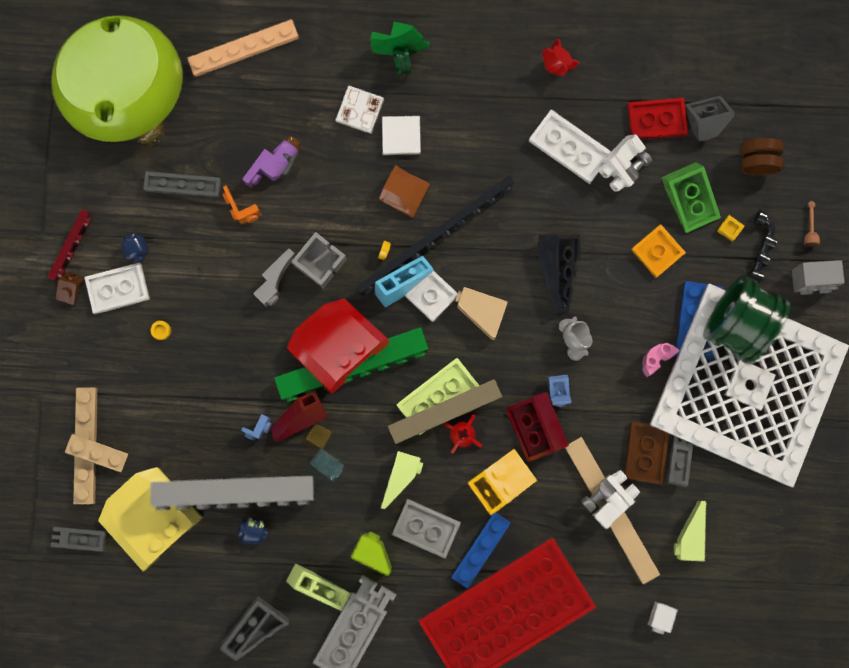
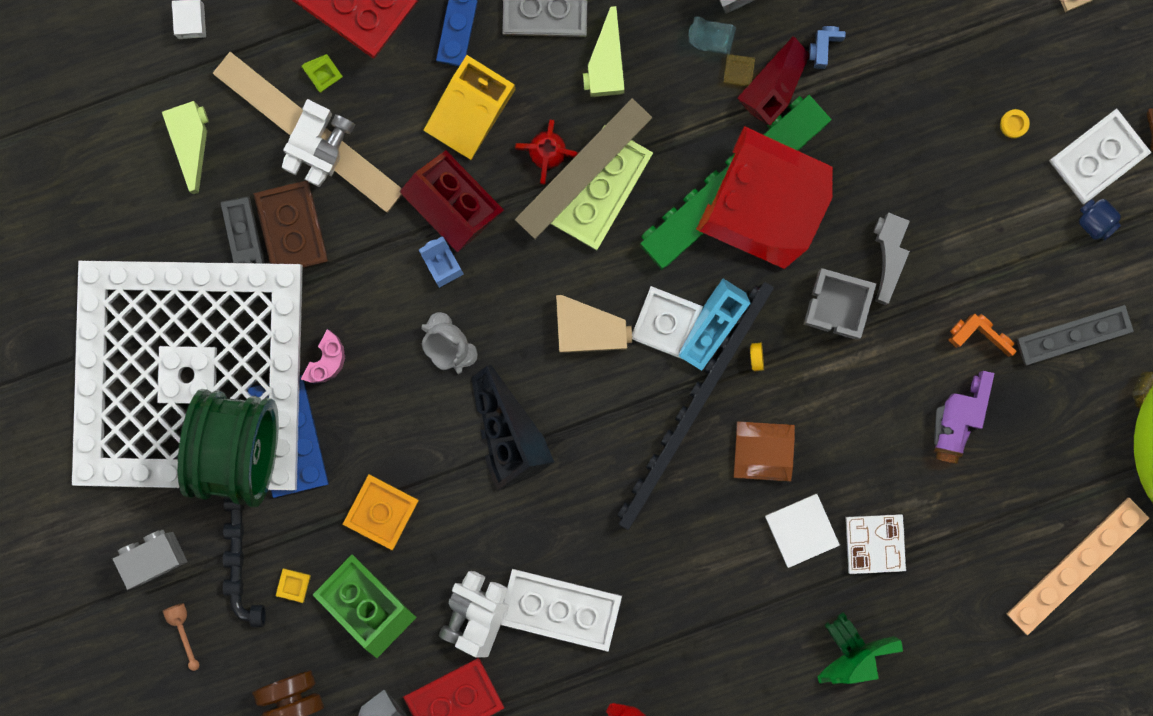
camera: 160 degrees right, 5 degrees up
none -> lime slope [302,54,343,92]

